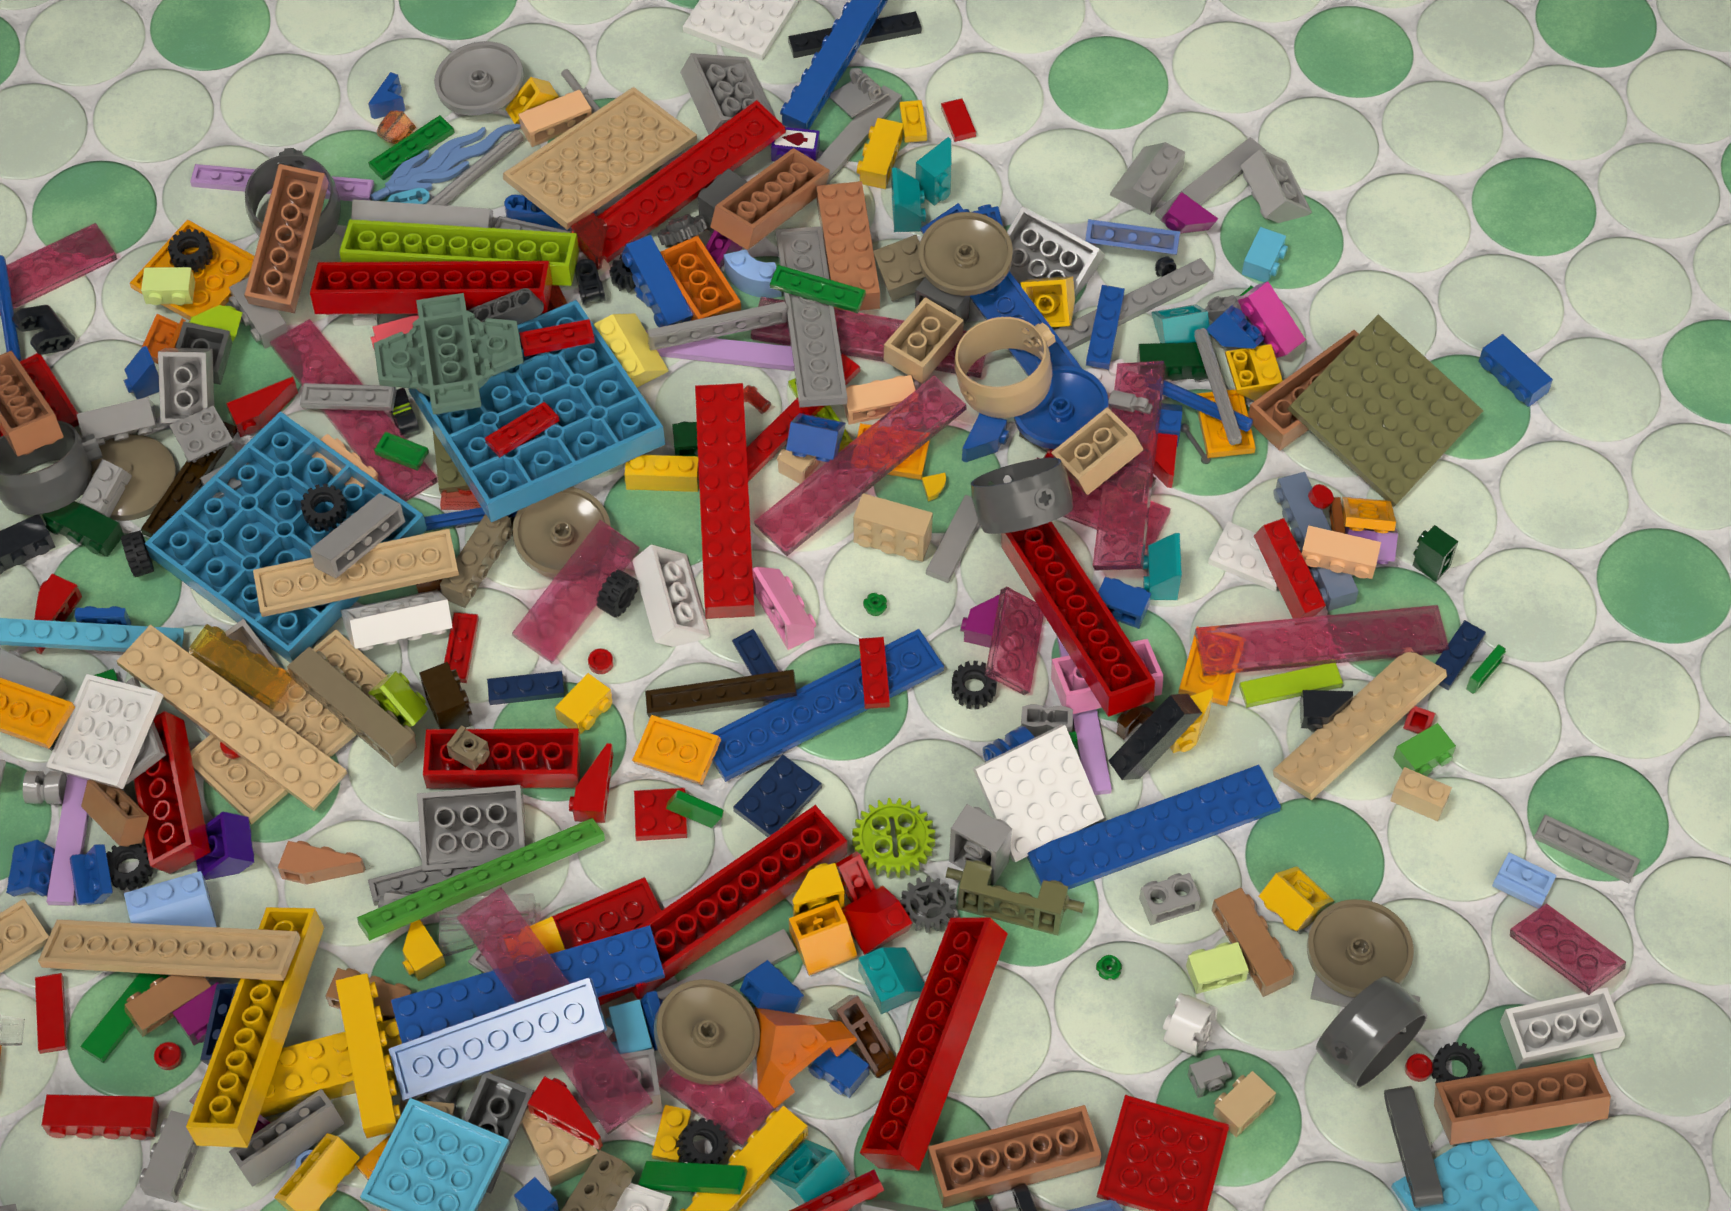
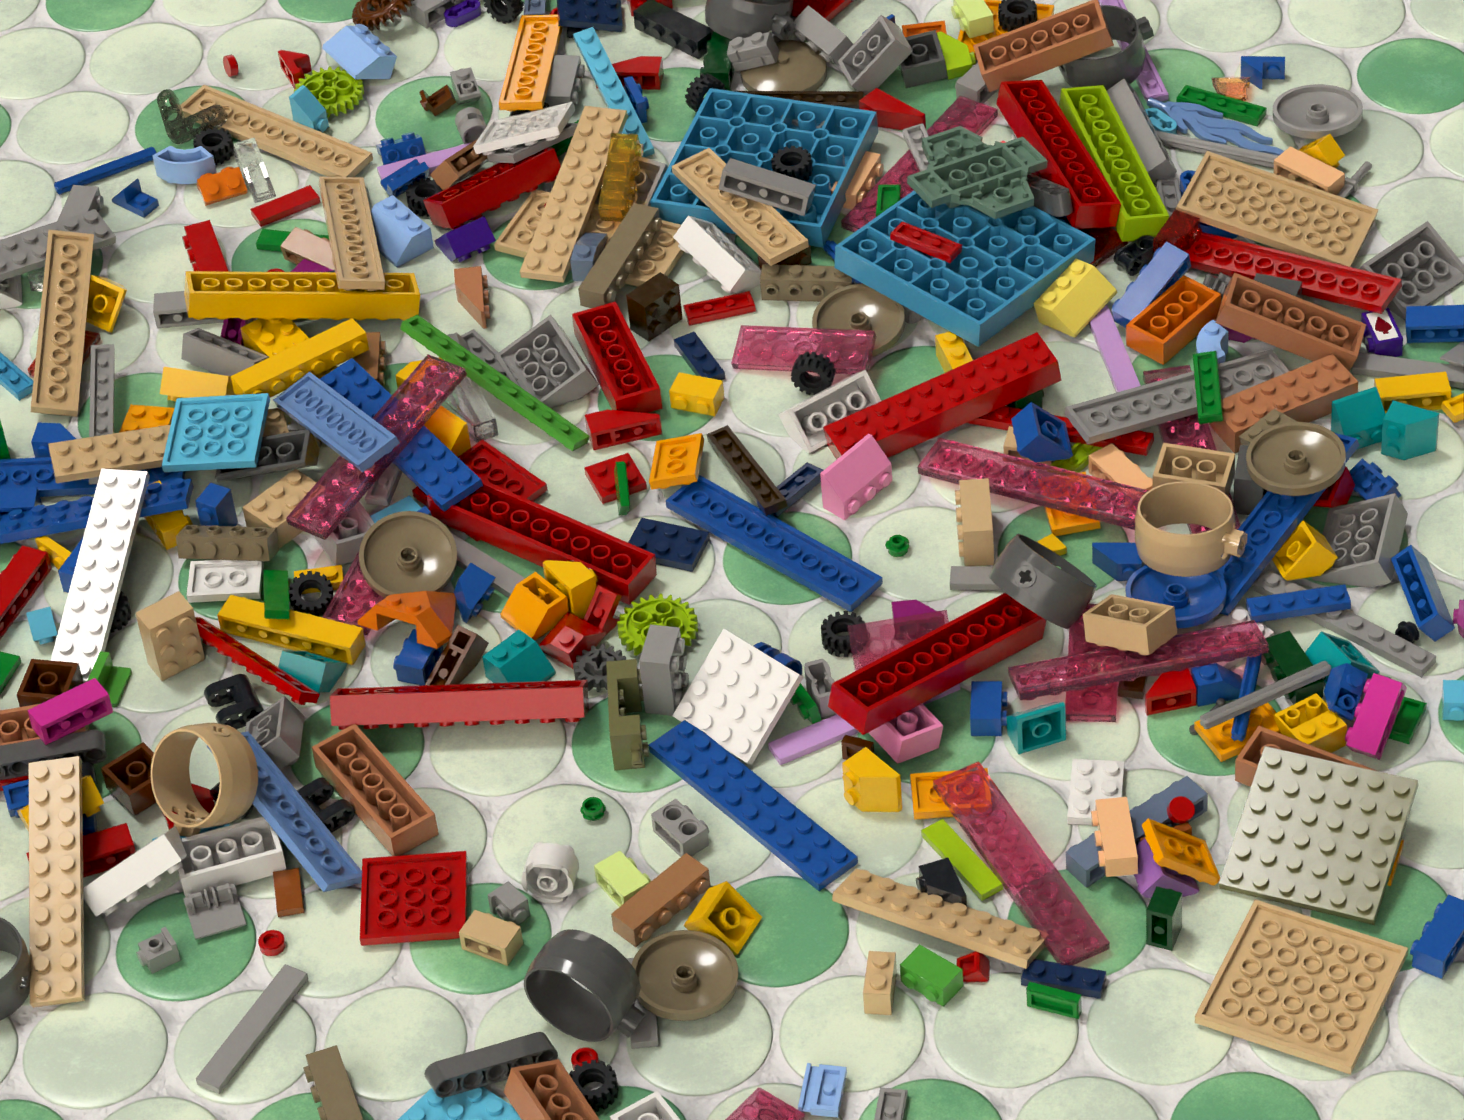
camera: 75 degrees right, 15 degrees down
light grey hinge [169,405,234,463] -> none
lime slope [368,671,428,727] -> none
dark tan brick [447,725,489,770] -> none
red plate [519,319,595,357] -> none
red slope [527,1076,603,1150] -> none
red tile [588,648,613,674] -> none
light grey tile [647,301,787,351] -> none
clear red pin [743,385,771,414] -> none
red plate [859,637,890,709] -> none
black brick [1108,694,1202,780] -> none
light grey bar [1109,390,1153,414] -> none
red brick [1254,518,1326,623] -> none
none -> sand blue slope [570,232,608,281]
none -> tan plate [1195,899,1408,1075]

